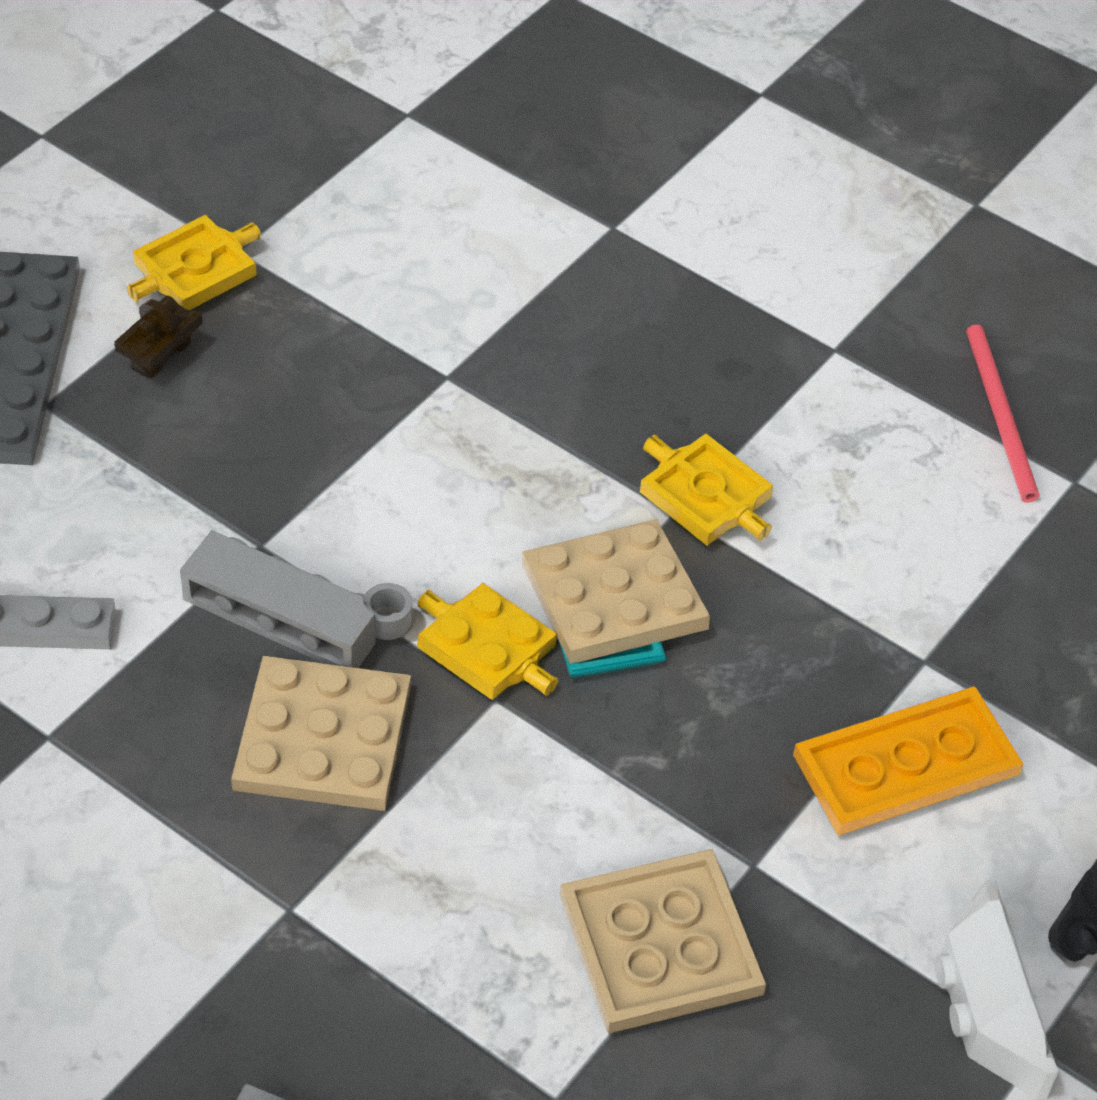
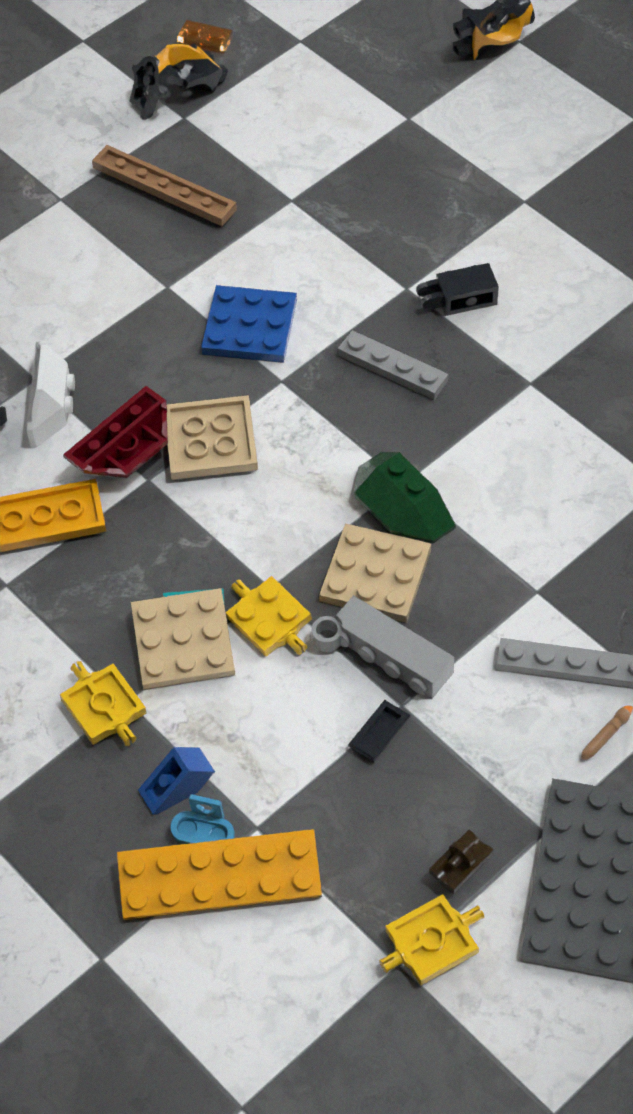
camera: 165 degrees left, 5 degrees up
none -> dark red wedge [63,386,168,478]
none -> light orange plate [117,829,322,920]
none -> blue slope [138,747,215,814]
none -> dark azure bracket [171,794,235,844]
none -> black tile [348,700,410,762]
none -> dark green wedge [354,452,456,544]

